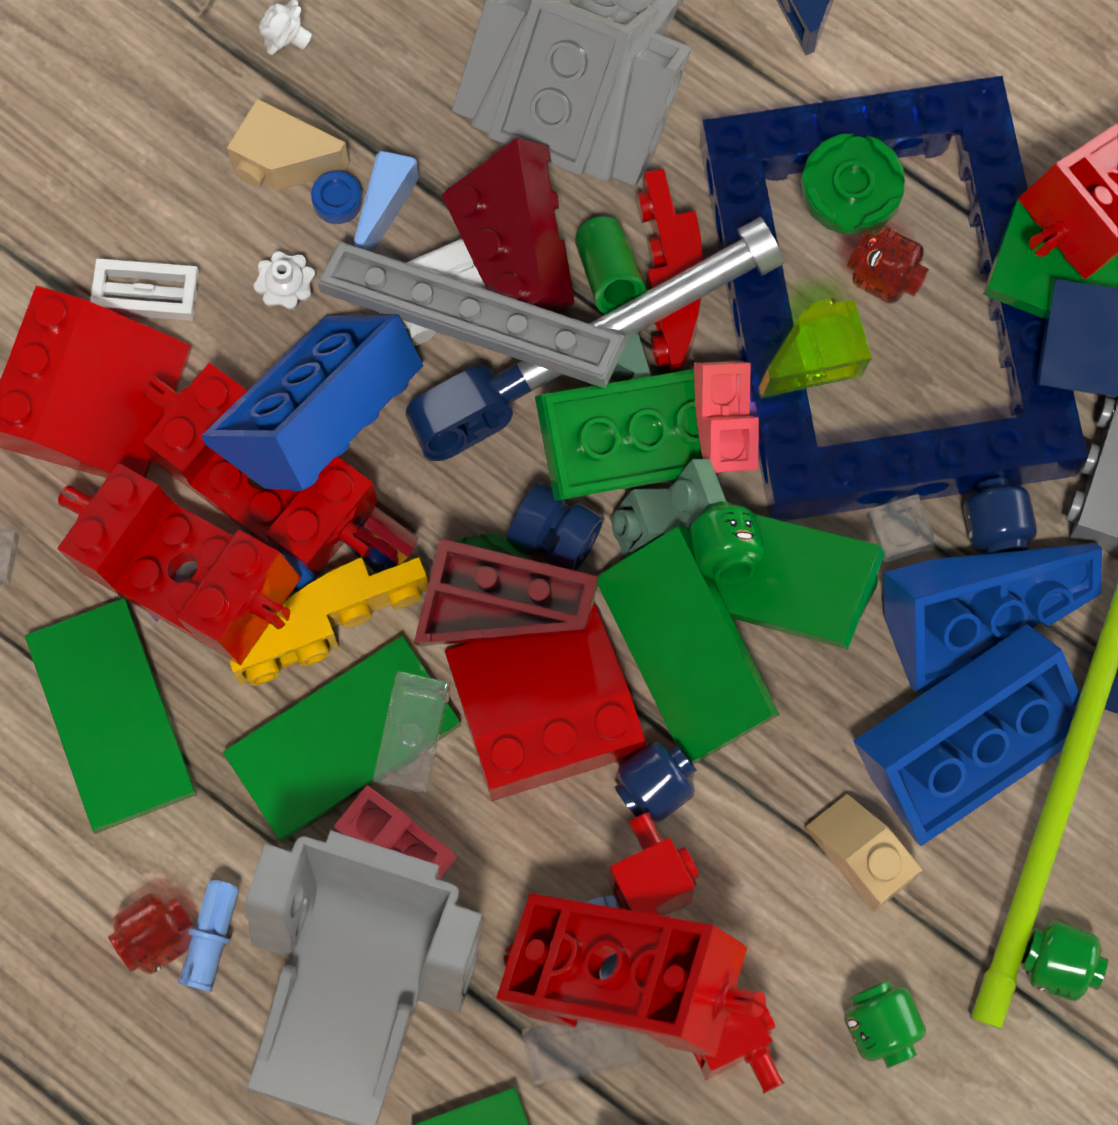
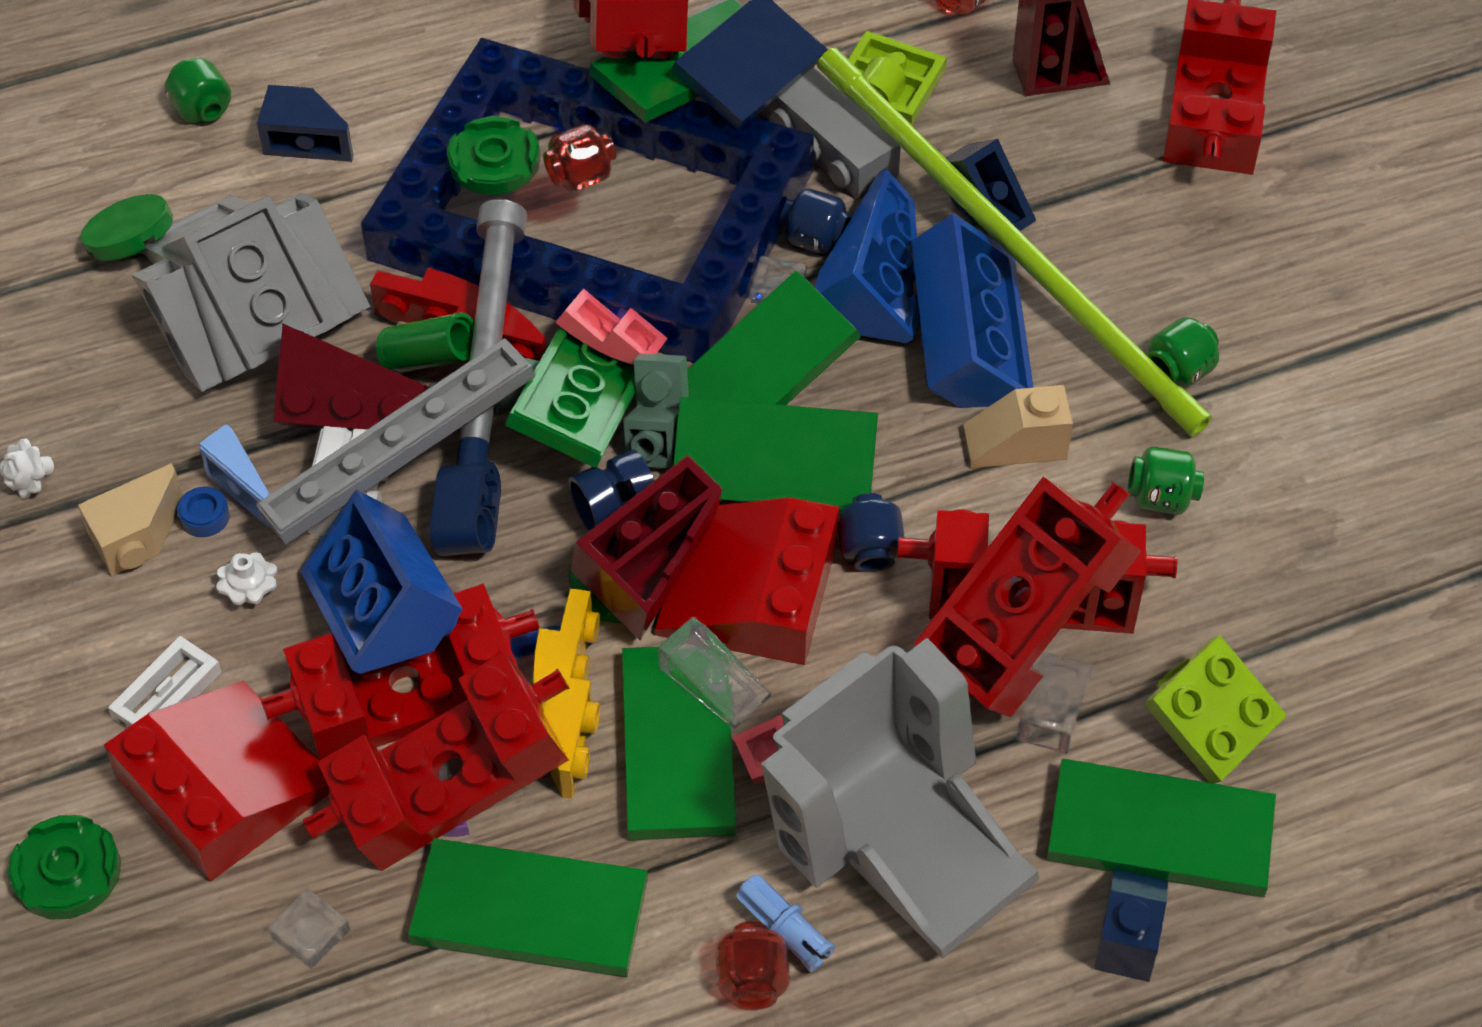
camera: 60 degrees left, 20 degrees down
dark red slope [356,507,419,565] -> none
green head [689,502,765,585] -> none
clear neon green slope [759,298,872,398] -> none

